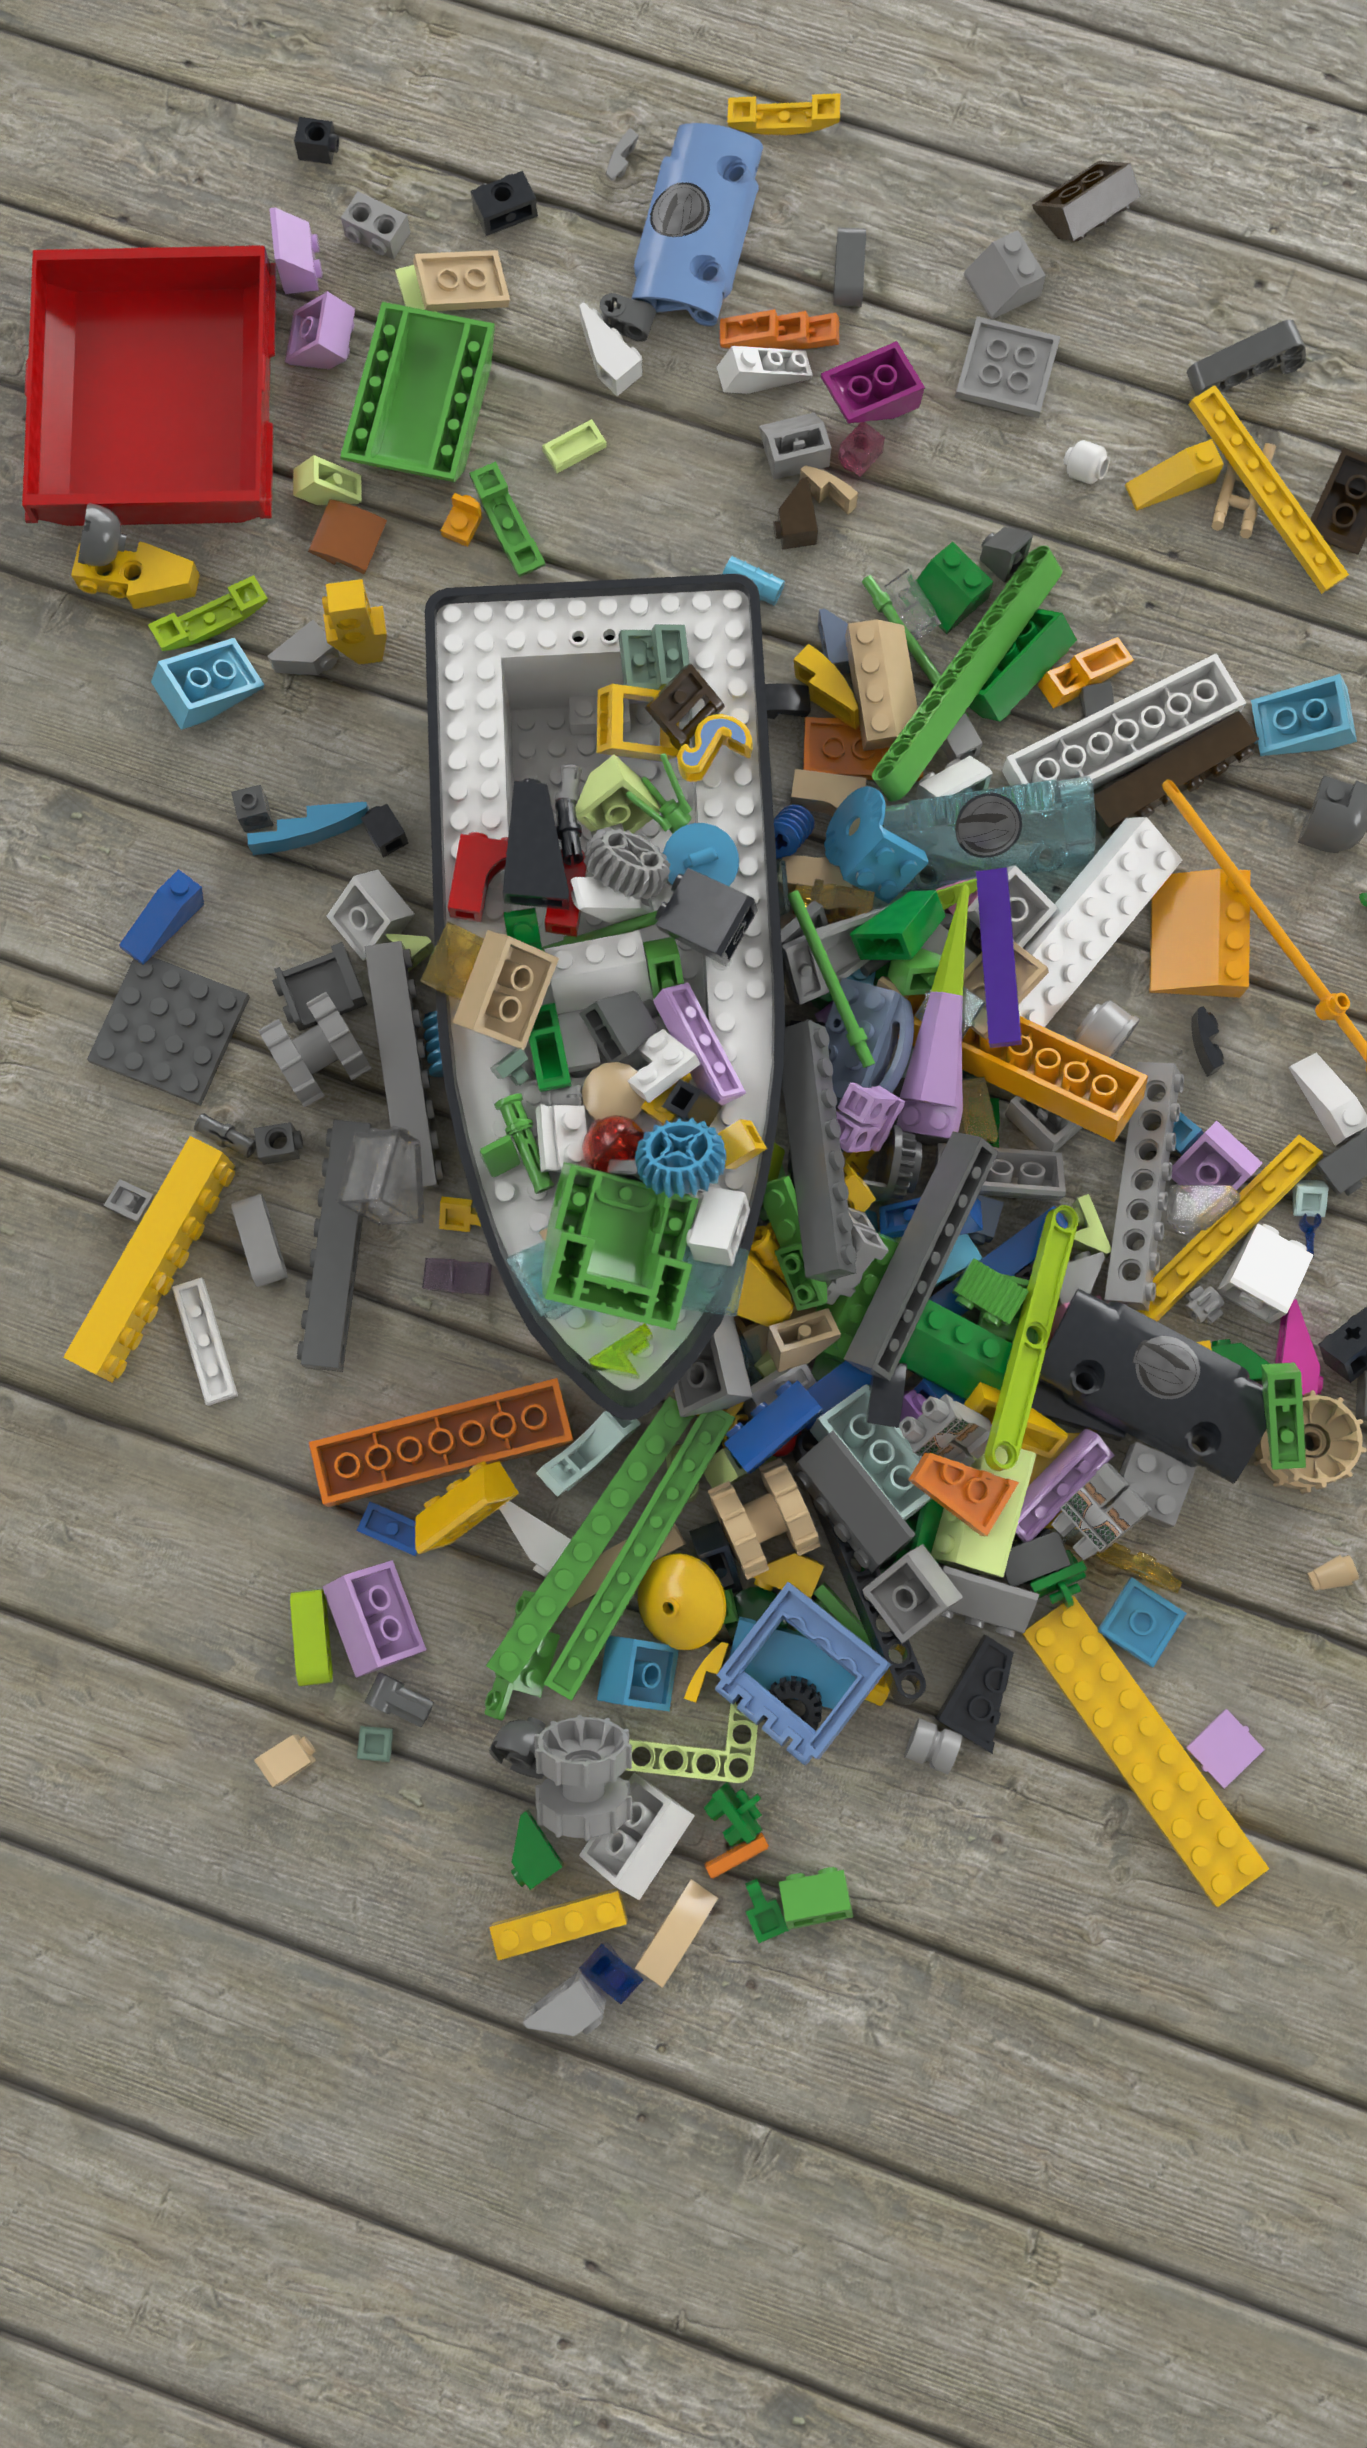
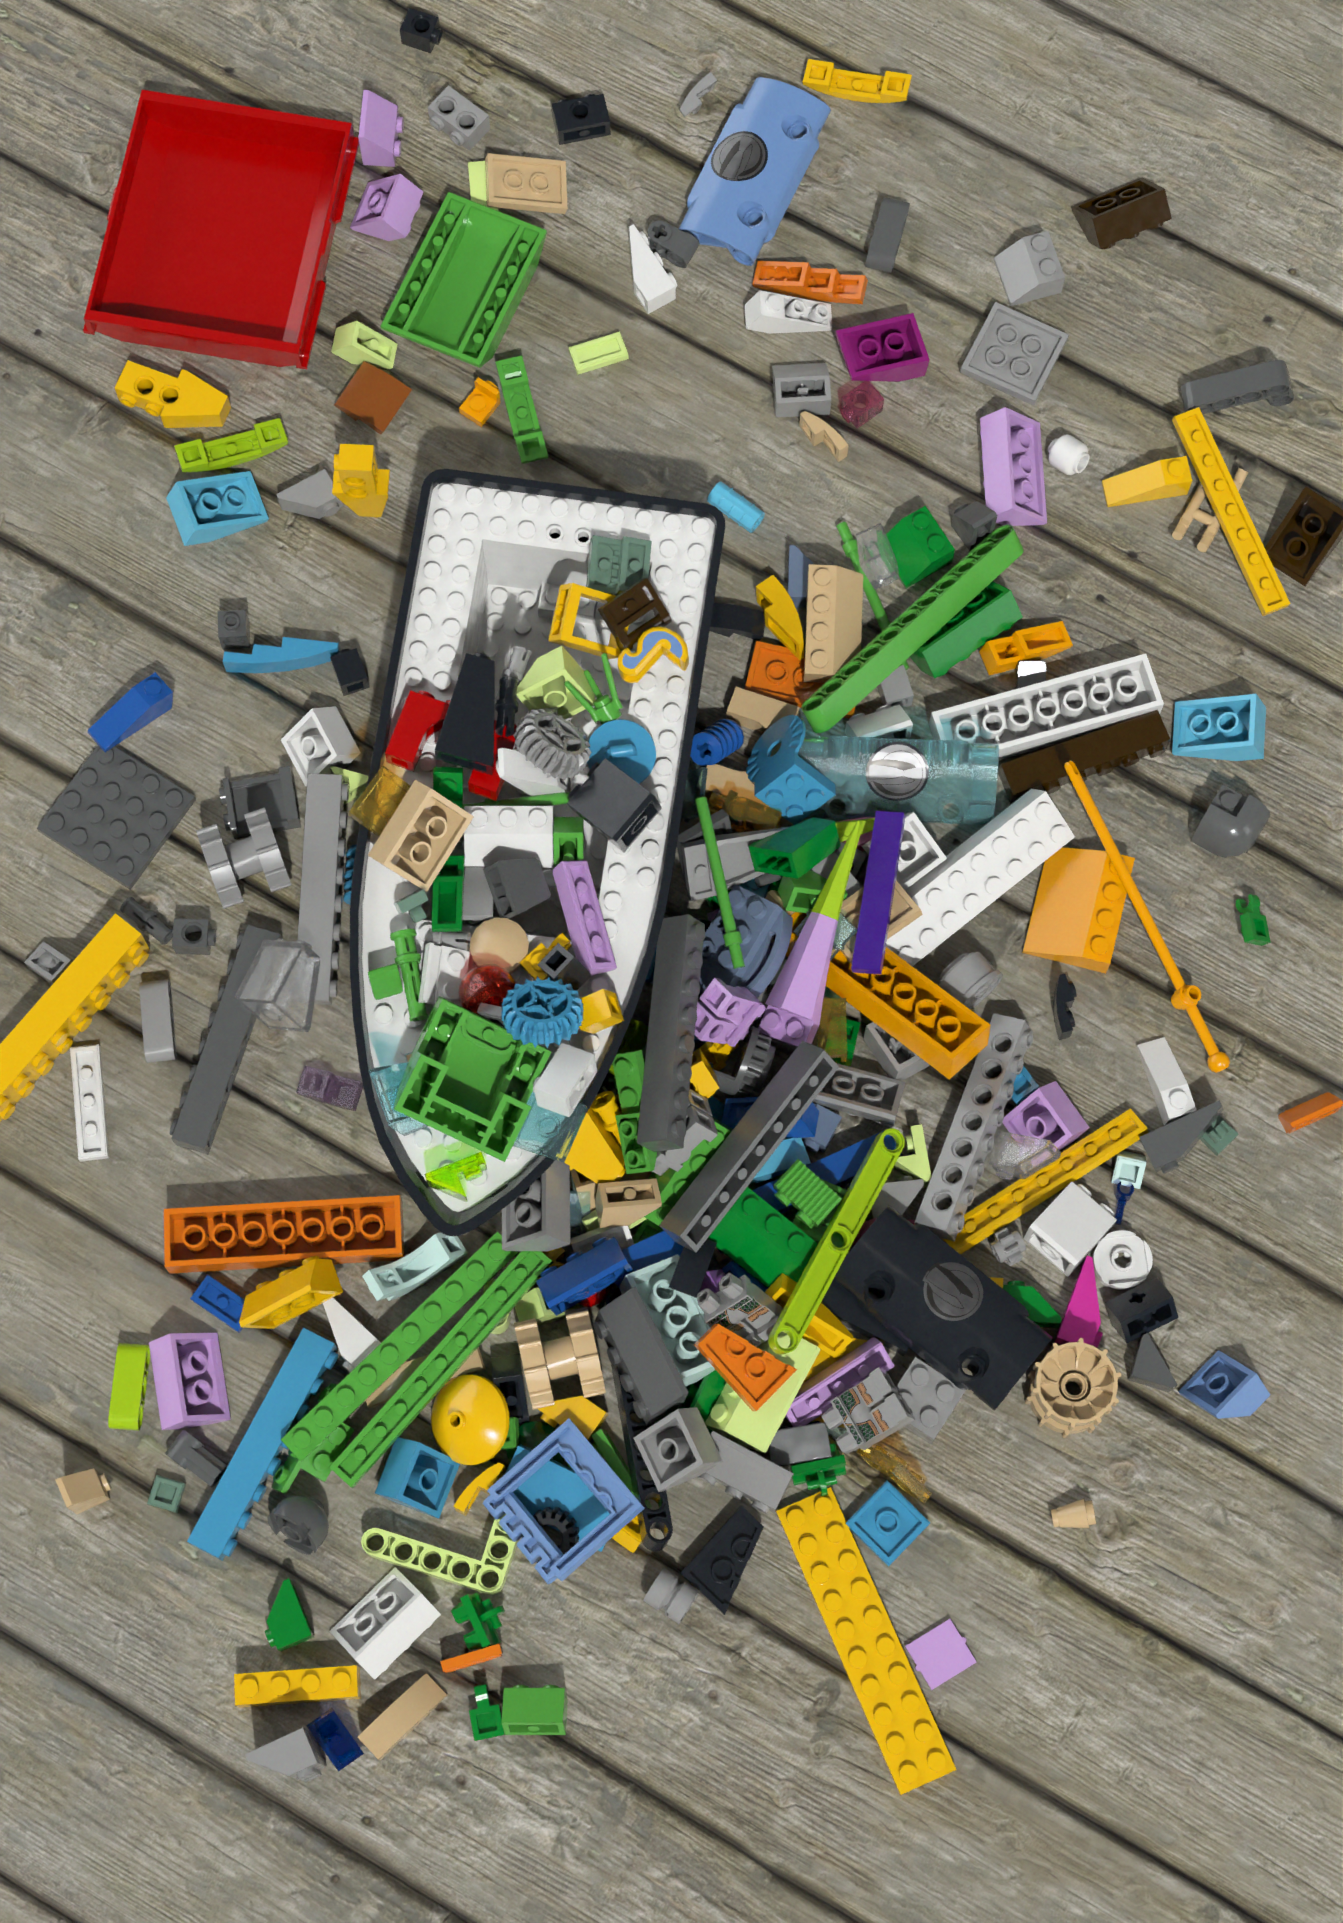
camera: 10 degrees right, 5 degrees down
dark grey cylinder [78,503,127,567] -> none
yellow plate [439,1196,481,1232] -> none
light grey piece [534,1715,632,1841] -> none
white plate [627,1029,700,1103] -> none
dark brown slope [773,477,818,550] -> none
bright green slope [1261,1362,1306,1470] -> none
none -> dark azure brick [187,1328,338,1561]
none -> lavender slope [980,407,1047,526]
none -> white plate [1092,1230,1153,1290]

